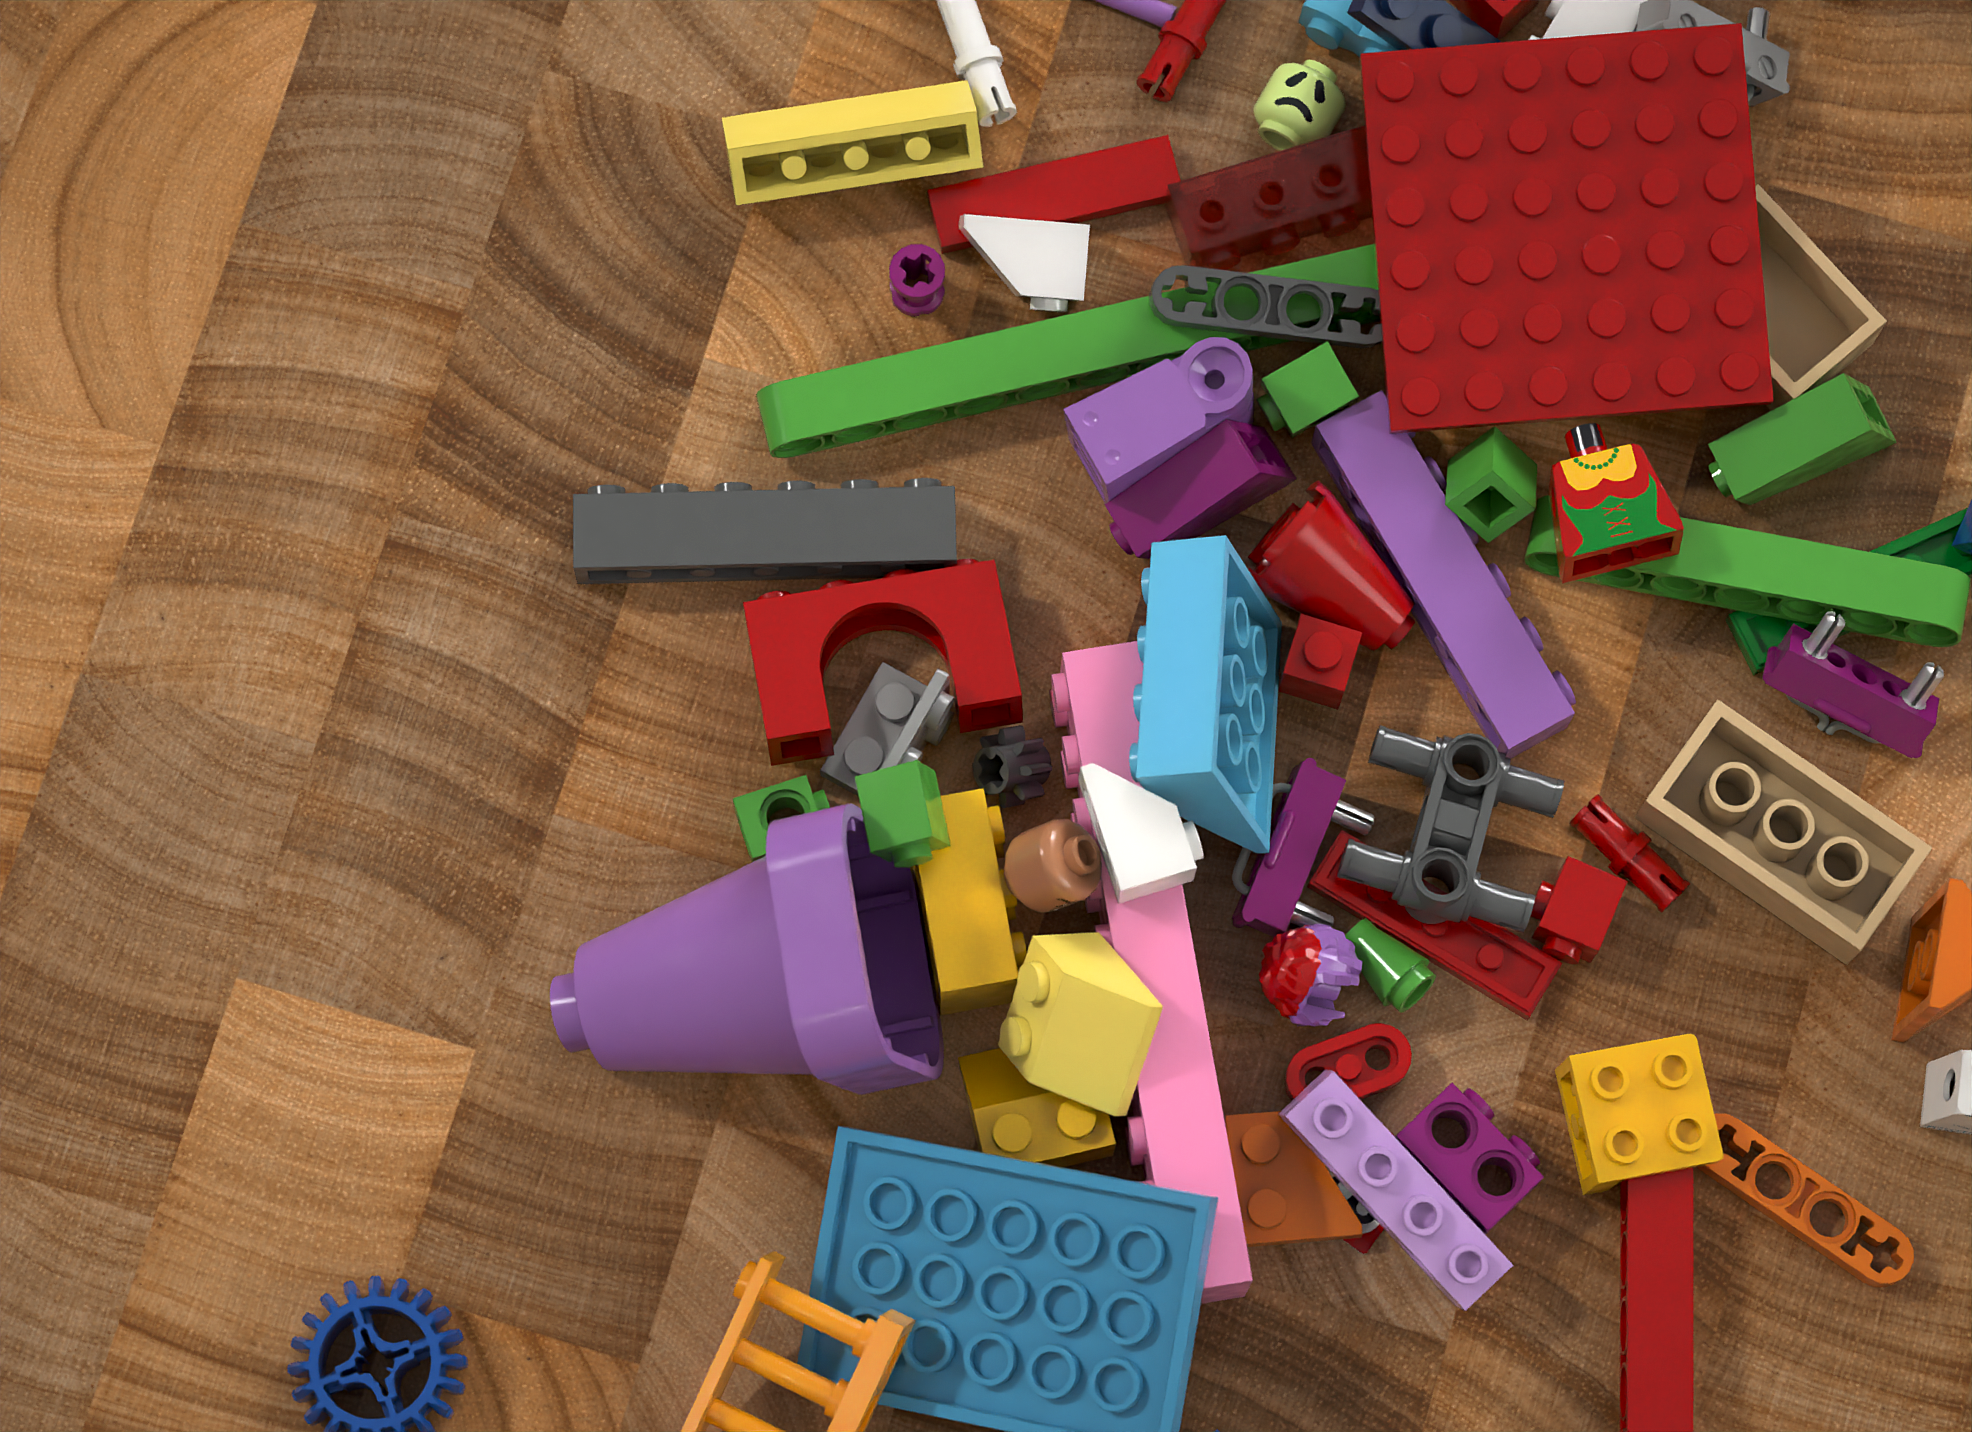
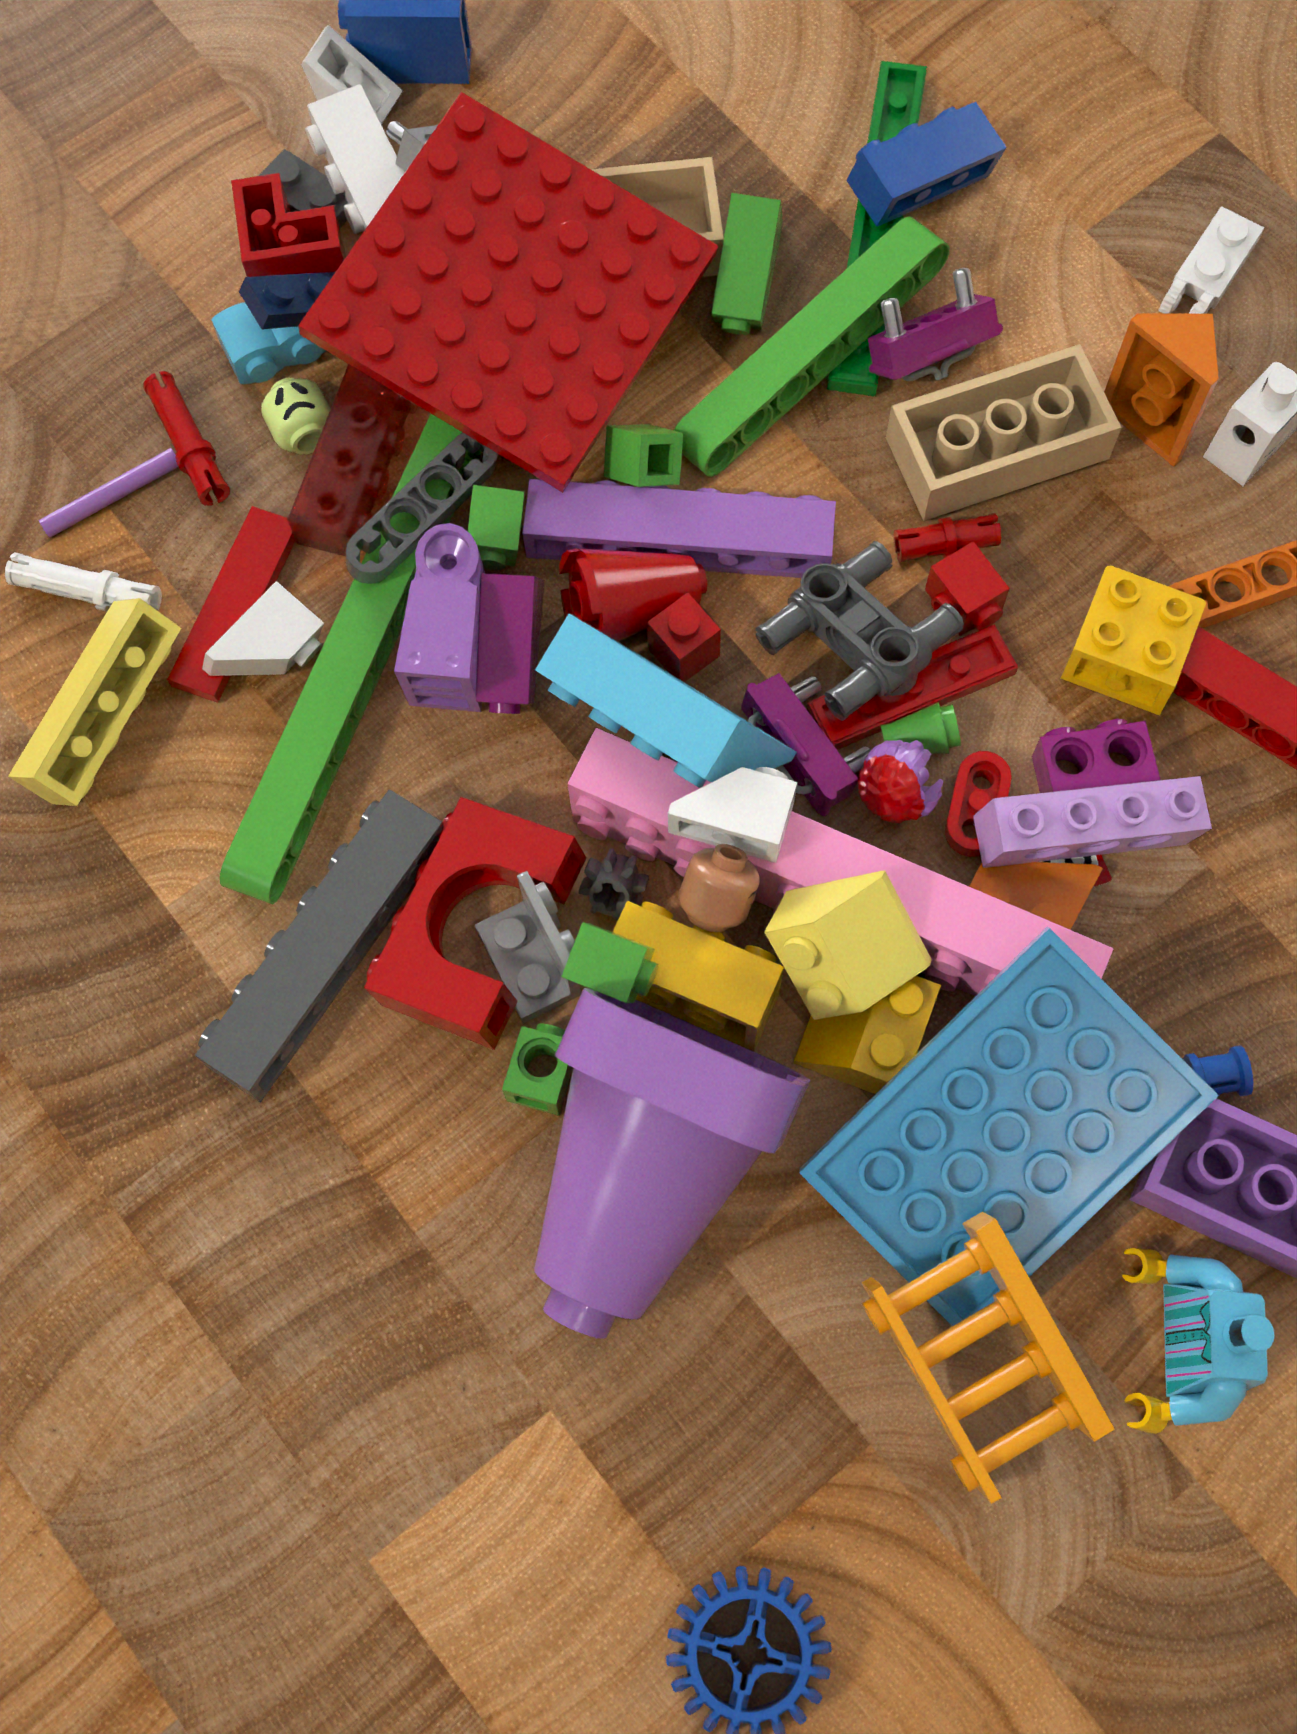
camera: 50 degrees left, 5 degrees down
magenta bush [889,244,945,317] -> none
torso [1549,423,1684,584] -> none

